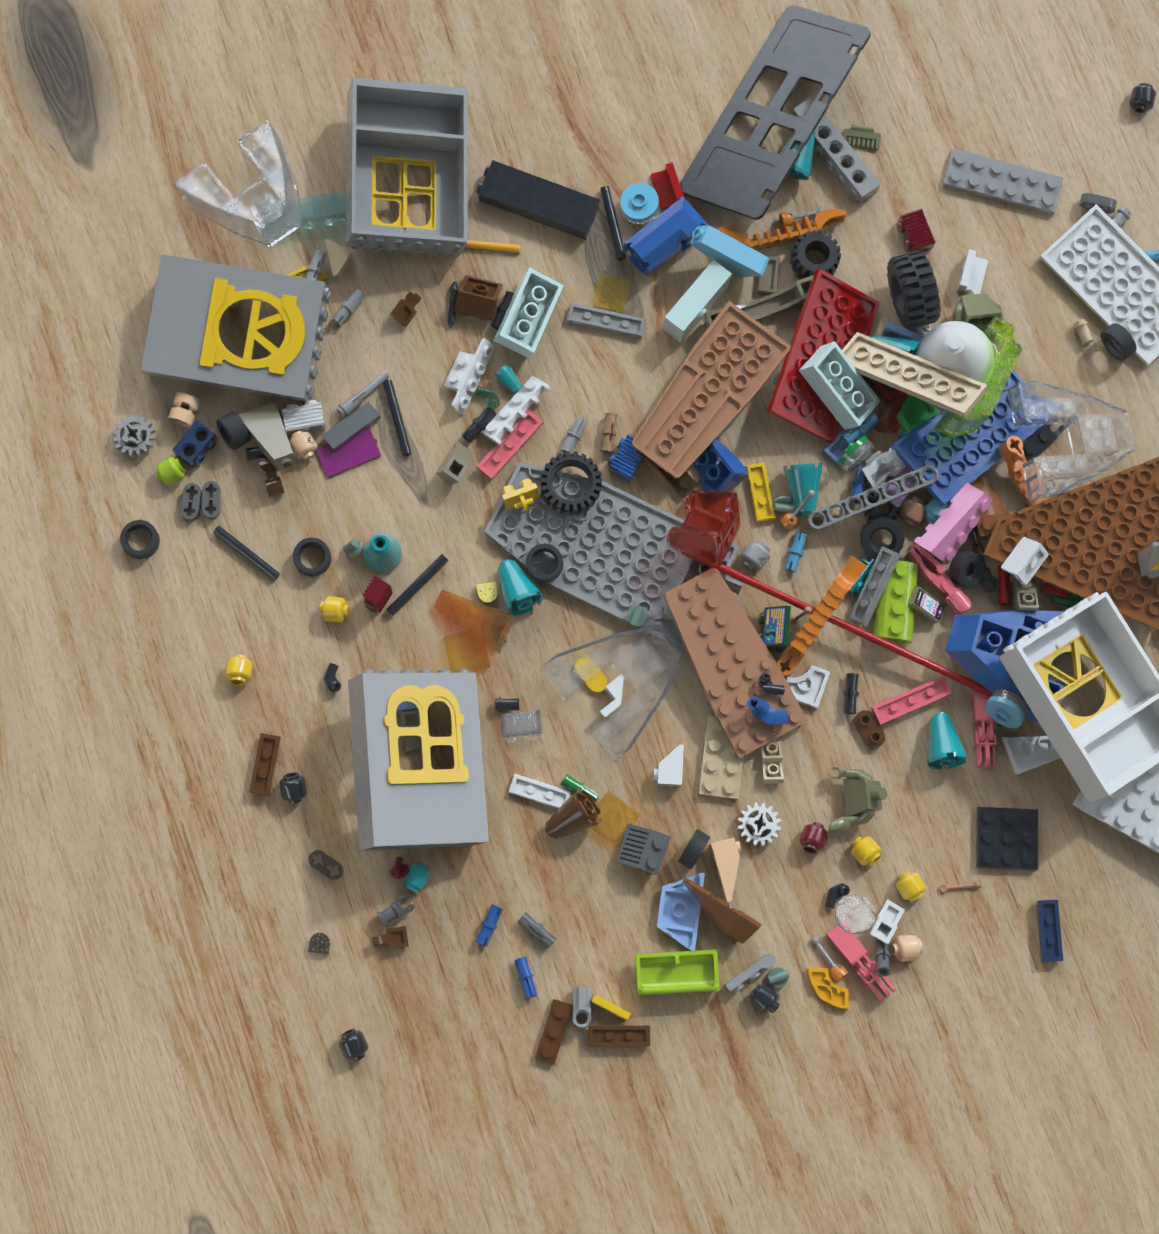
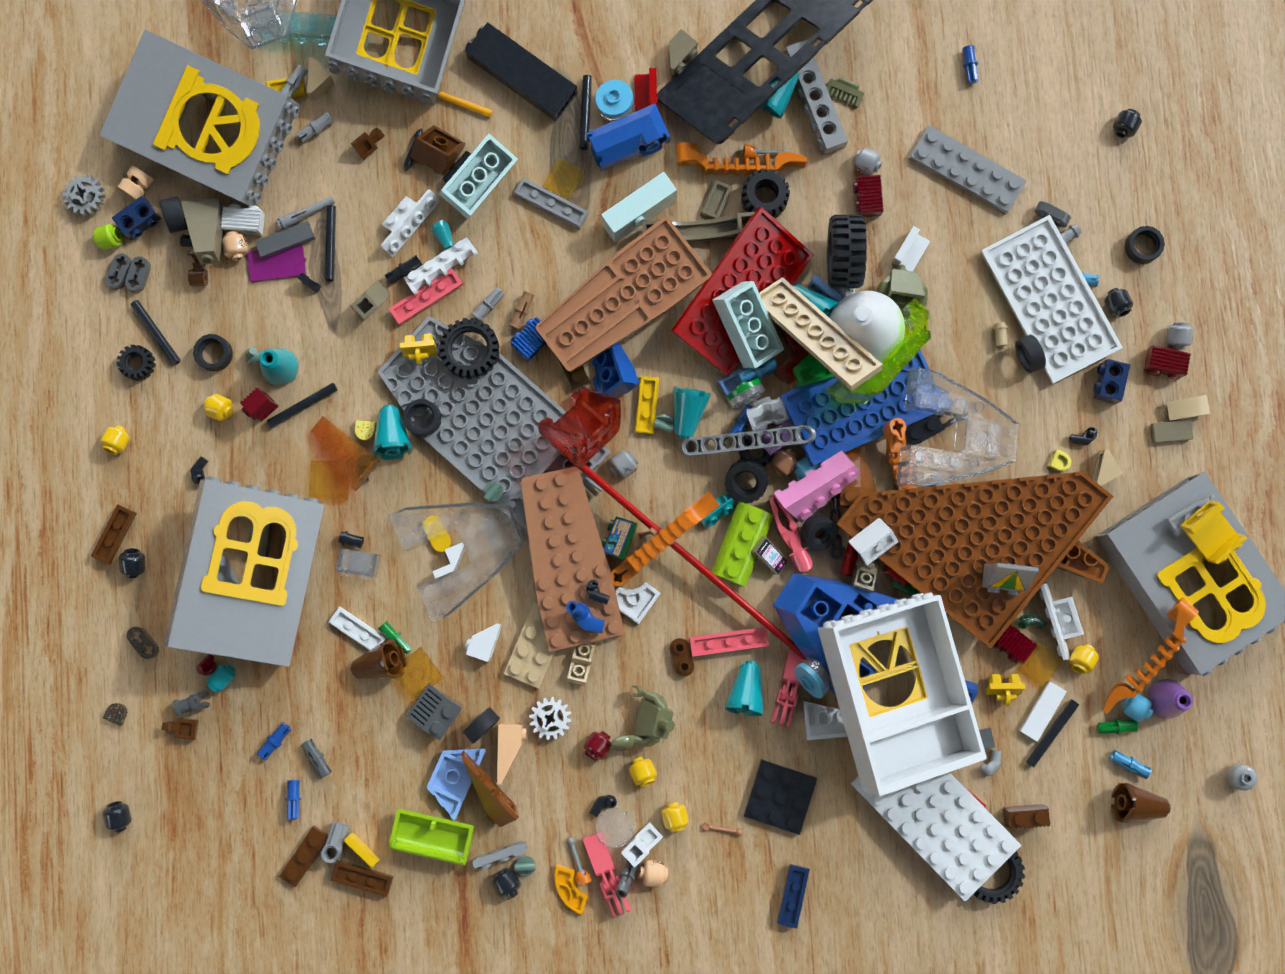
camera: 25 degrees right, 5 degrees up
black tyre [120,520,160,559] -> none
clear green arm [475,386,500,409] -> none
medium azure slope [690,225,770,278] -> none
hinge [780,490,815,530] -> none
dark azure pin [784,532,808,573] -> none
black pin [843,673,859,715] -> none
light grey tile [849,546,901,626] -> none
none -> black tyre [116,344,156,381]
none -> black tile [298,273,321,293]
none -> dark tan slope [669,29,698,77]
none -> light grey head [853,148,882,176]
none -> blue axle [962,45,979,84]

